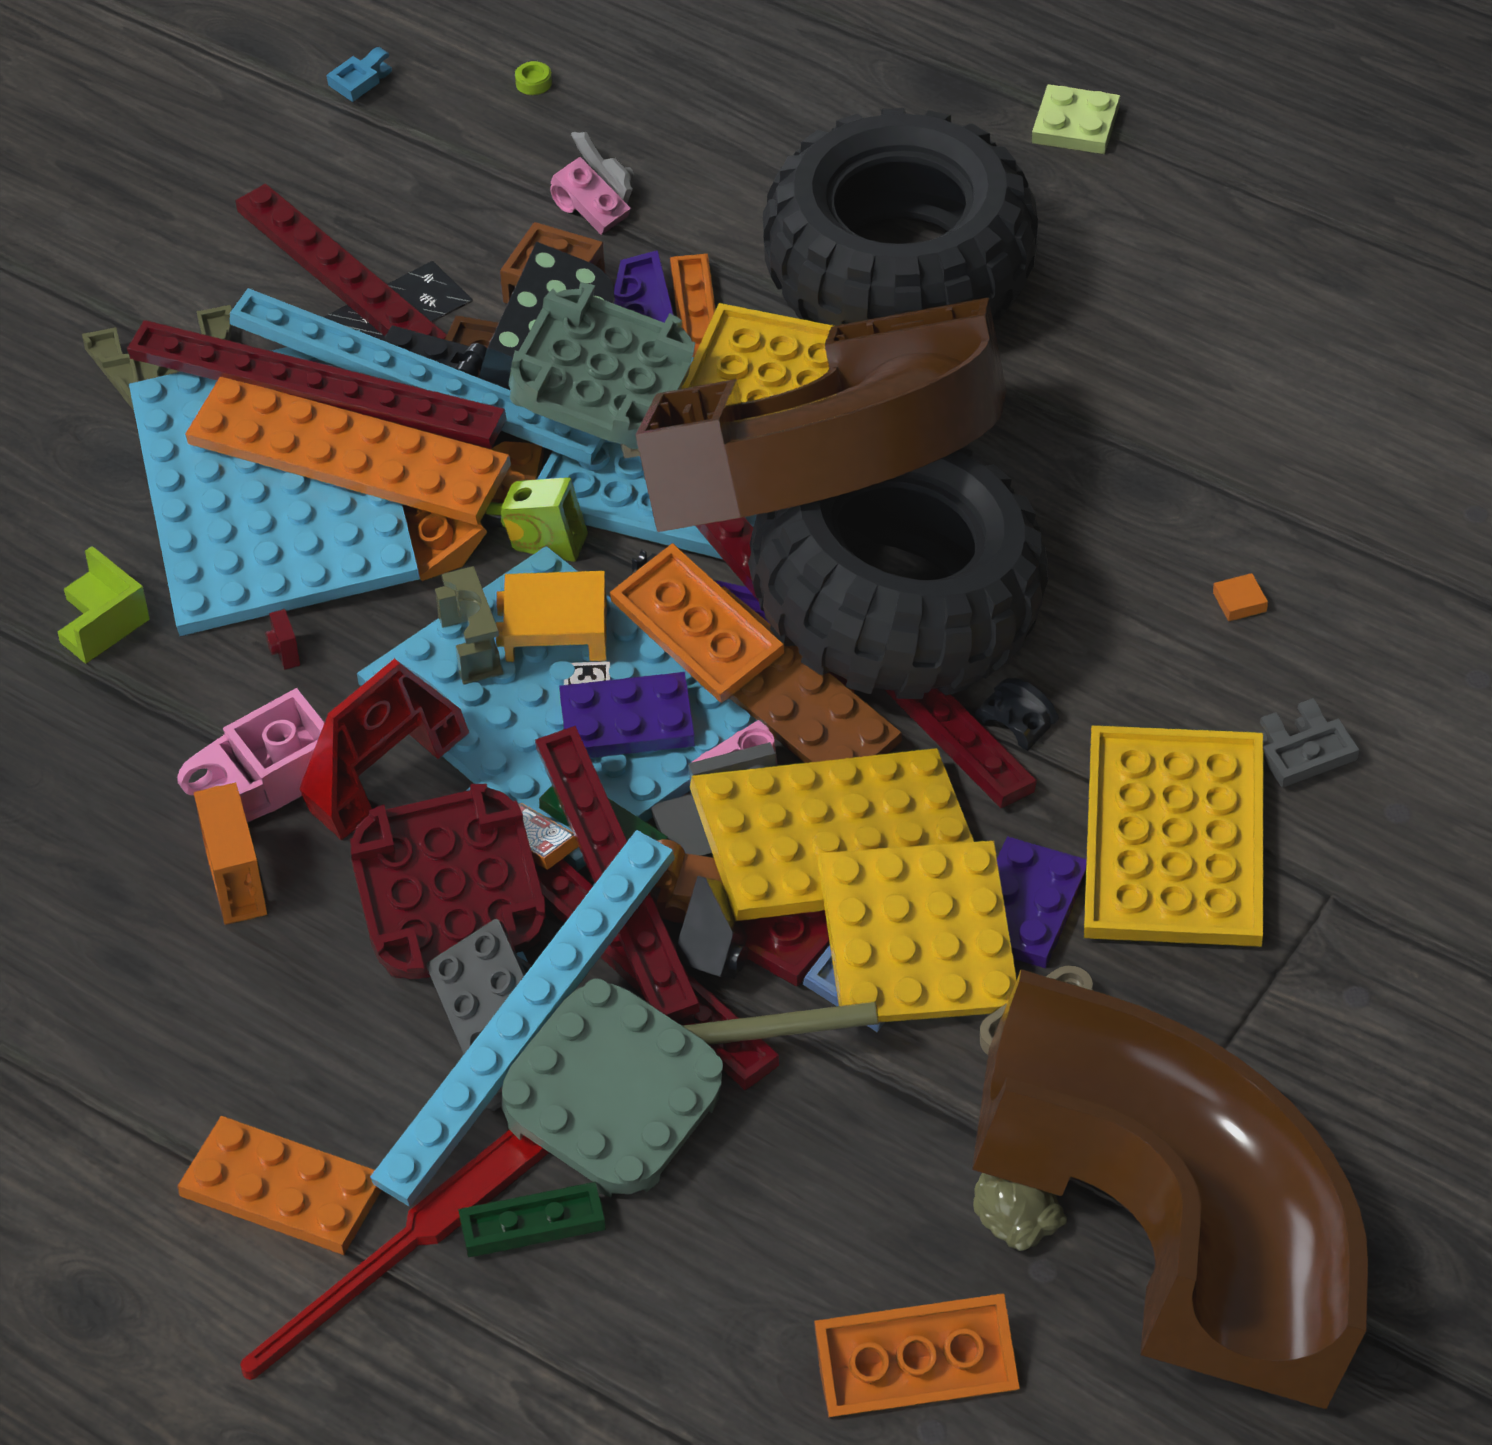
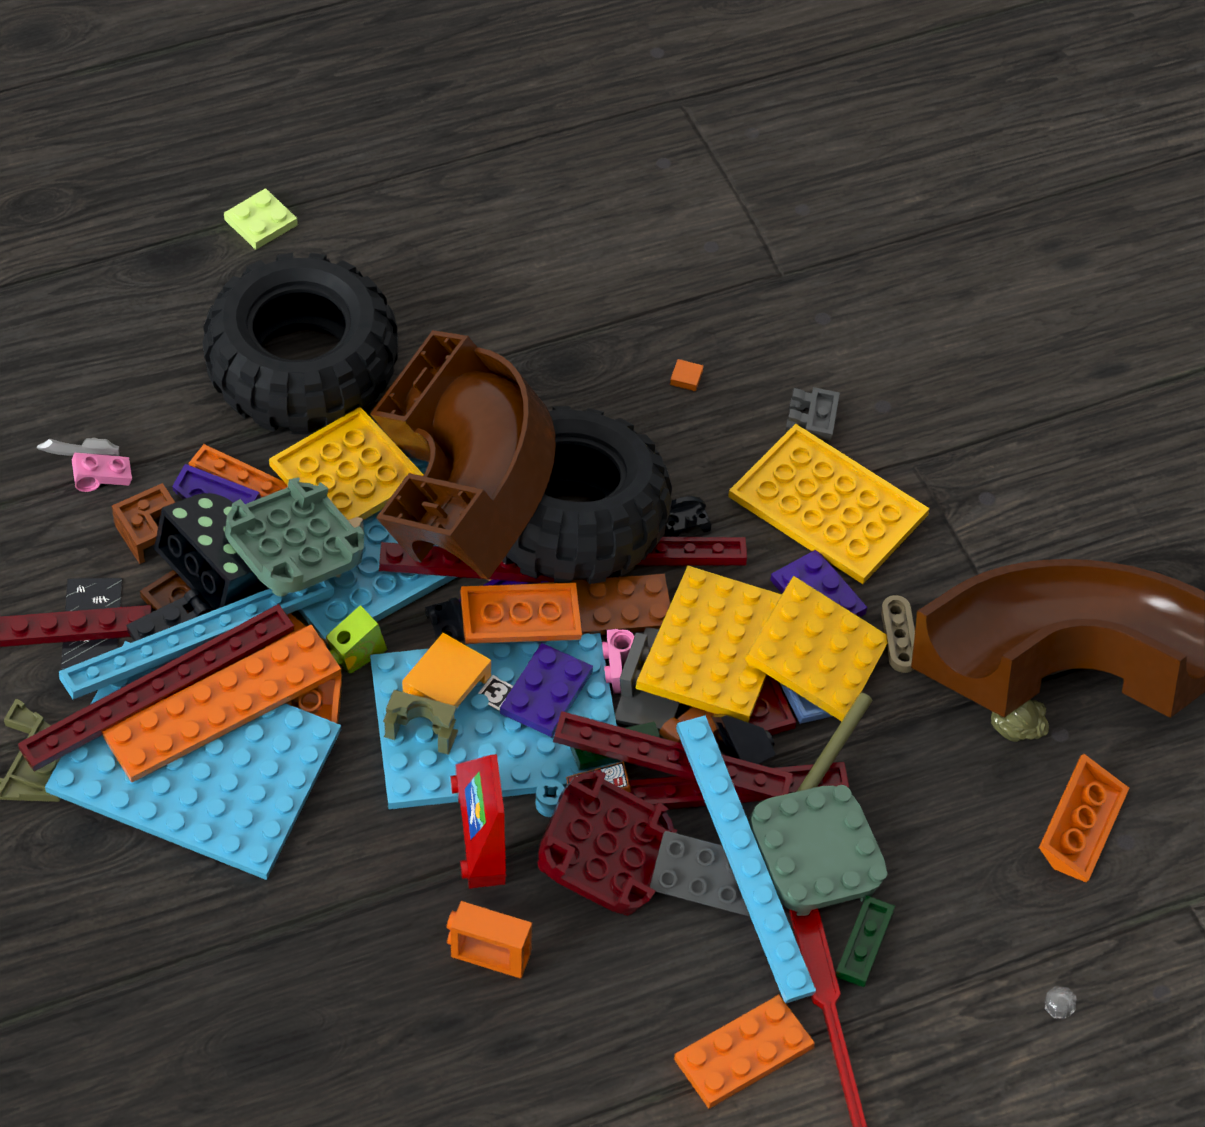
camera: 60 degrees left, 5 degrees up
lime panel [58,546,150,664] -> none
bright pink brick [177,688,324,822] -> none
dark red plate [265,609,300,670] -> none

